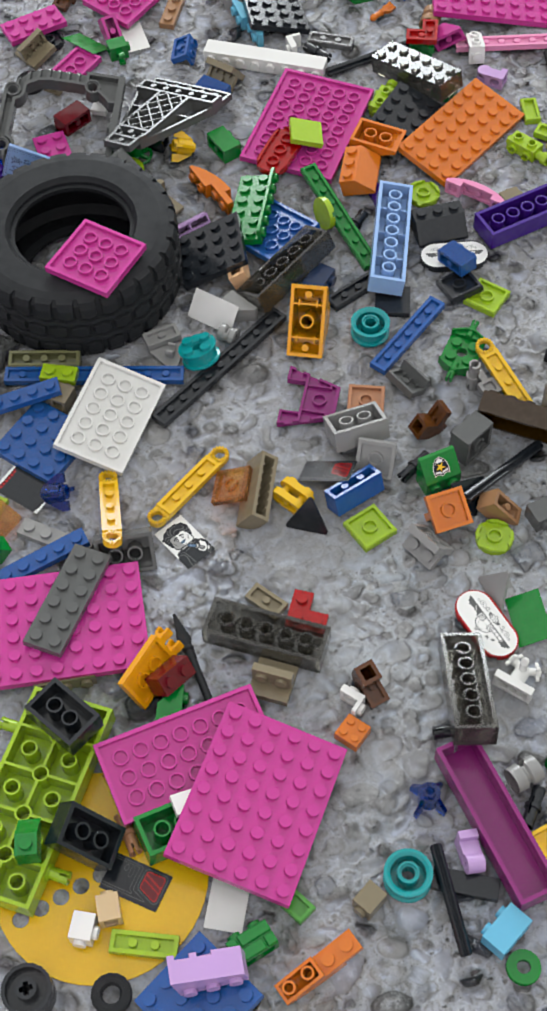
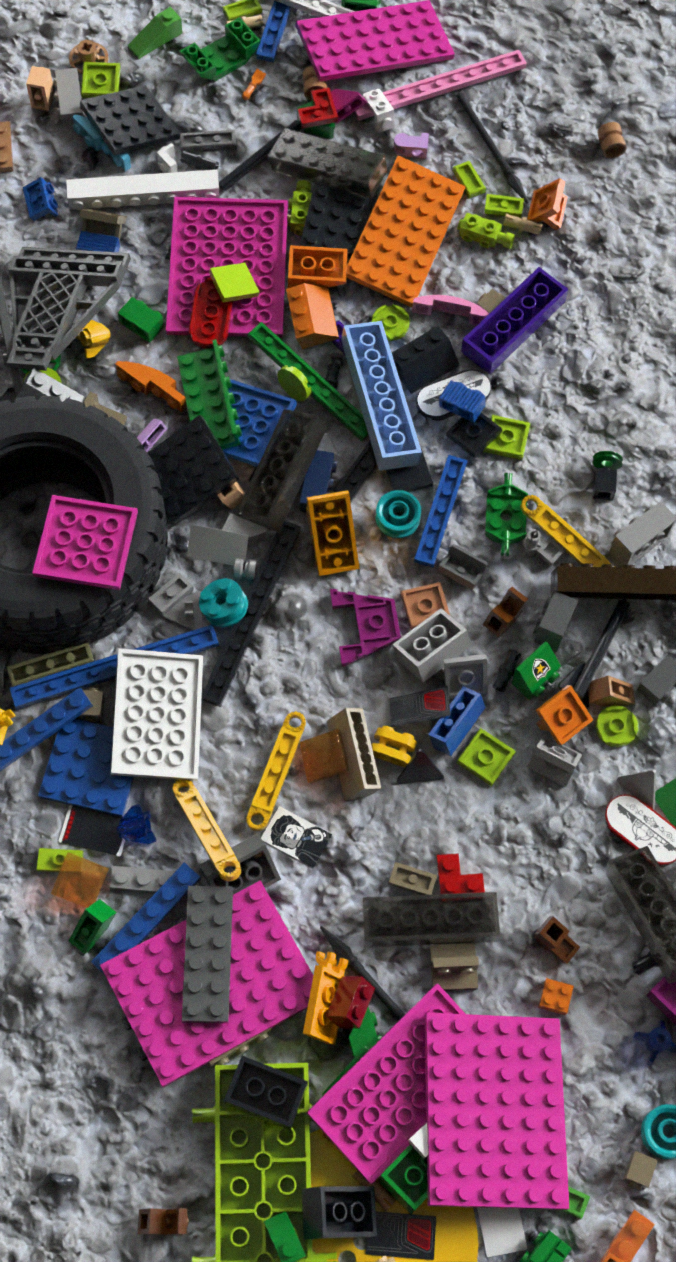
camera: 25 degrees left, 10 degrees up
lime plate [39,363,79,386] -> none
white bracket [339,684,367,717] -> none

